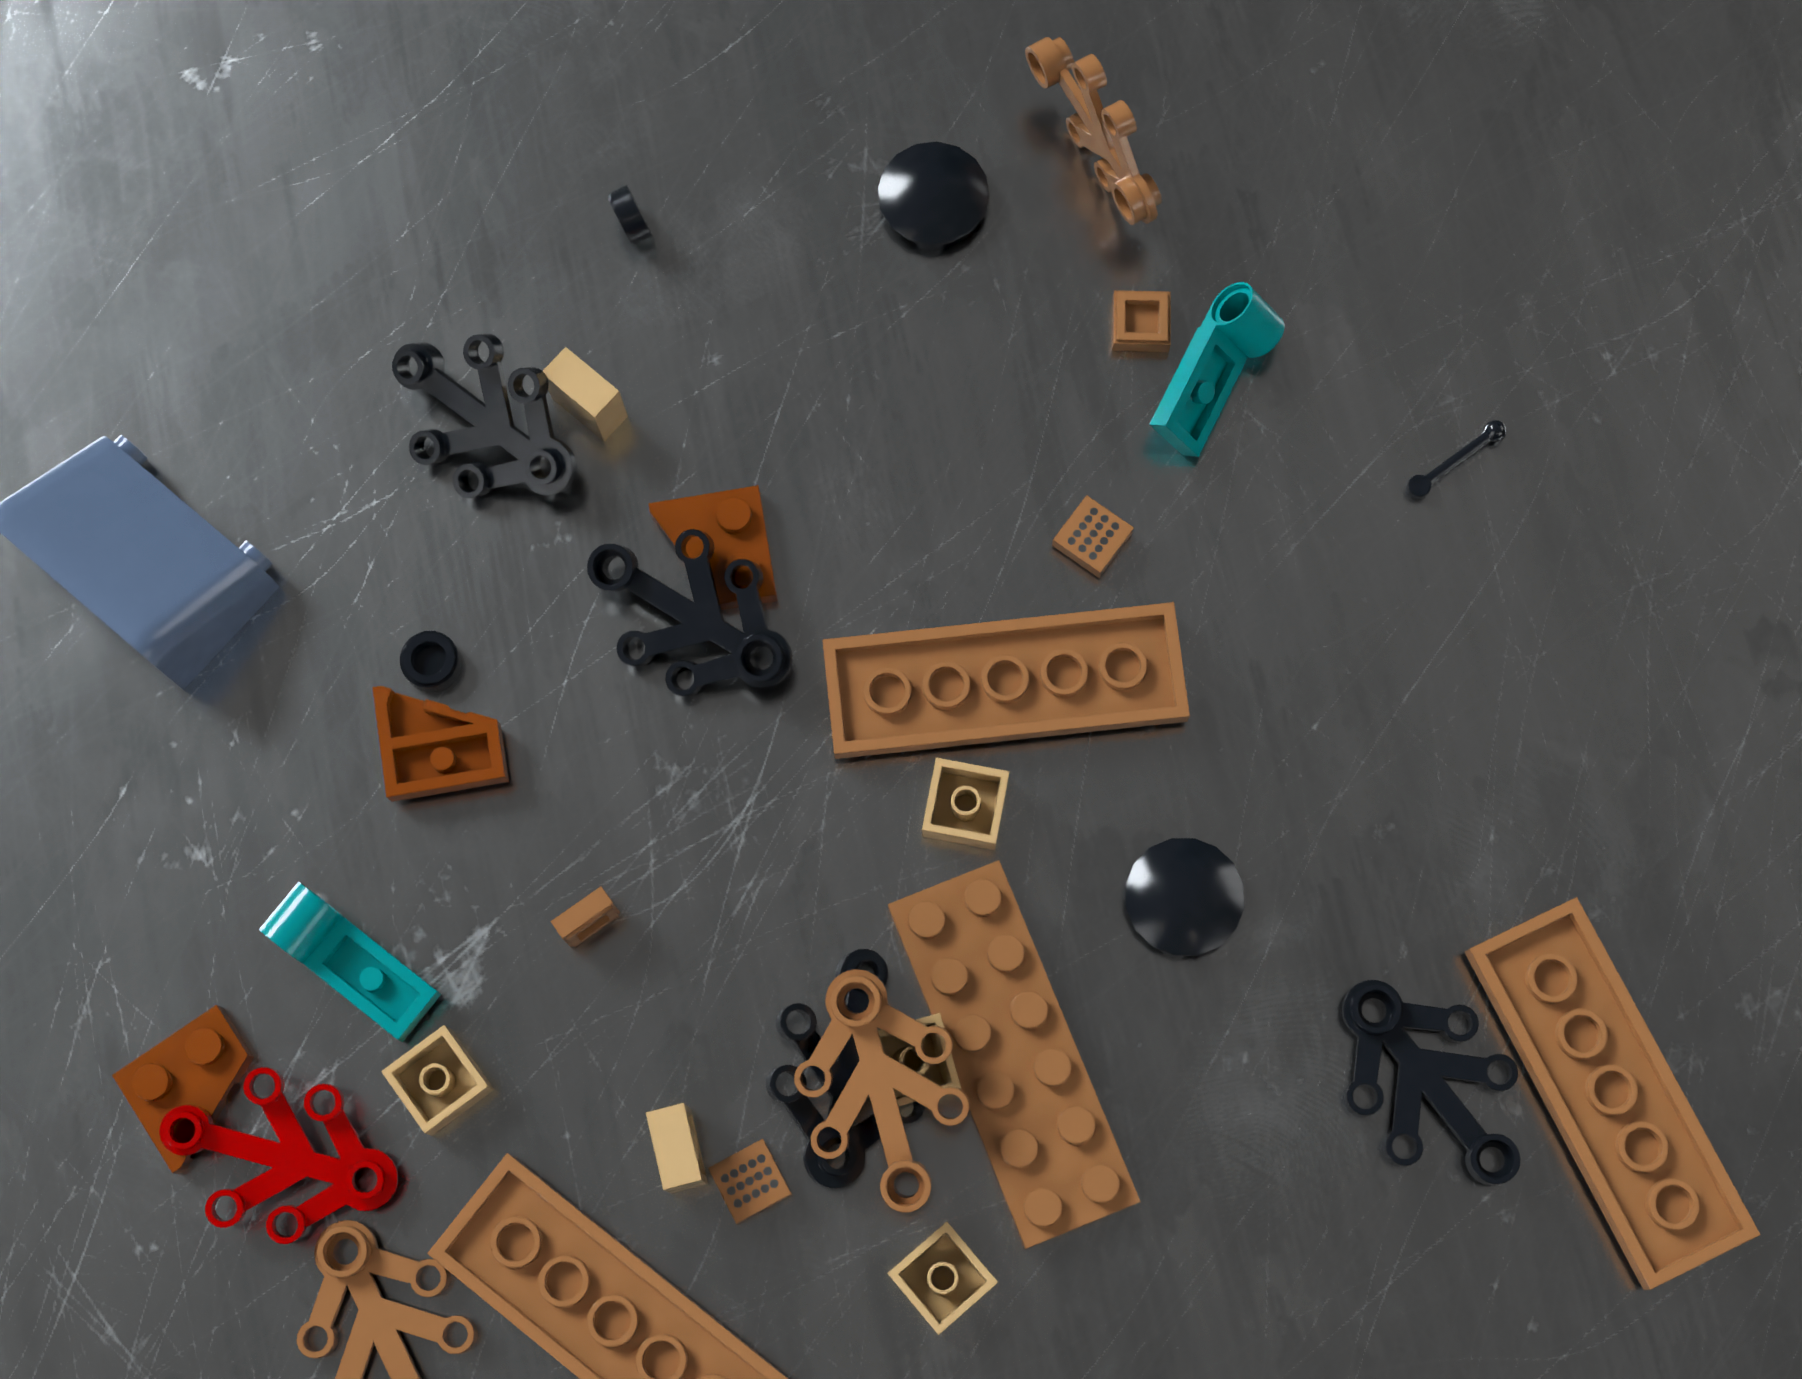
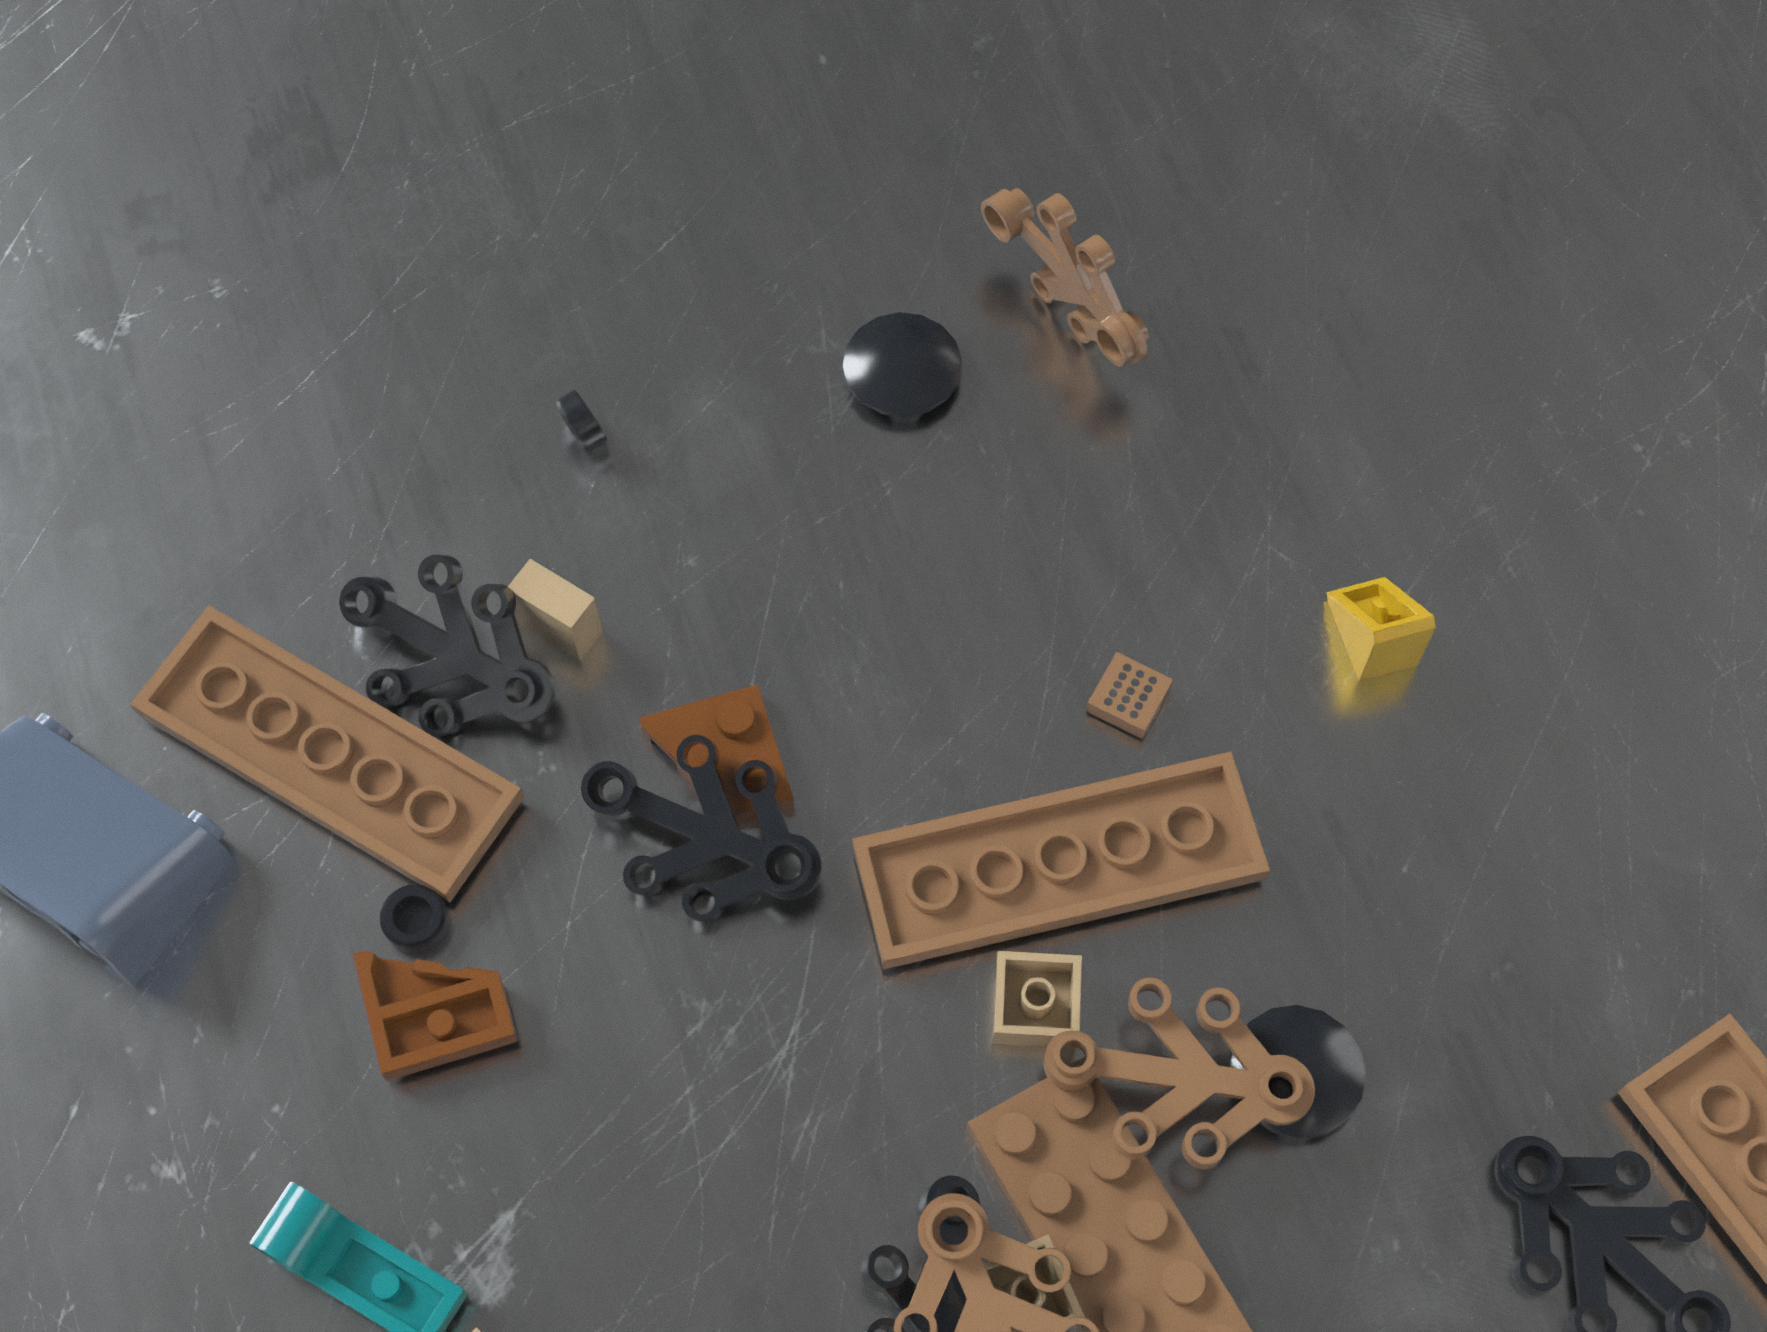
camera: 10 degrees left, 10 degrees down
medium nougat tile [550,886,620,947] -> none
medium nougat tile [1112,290,1171,352] -> none
teal plate [1149,282,1285,457] -> none
black hinge [1406,420,1507,500] -> none
none -> medium nougat plate [130,605,525,903]
none -> medium nougat plant [1043,977,1315,1170]
none -> yellow slope [1326,577,1436,681]

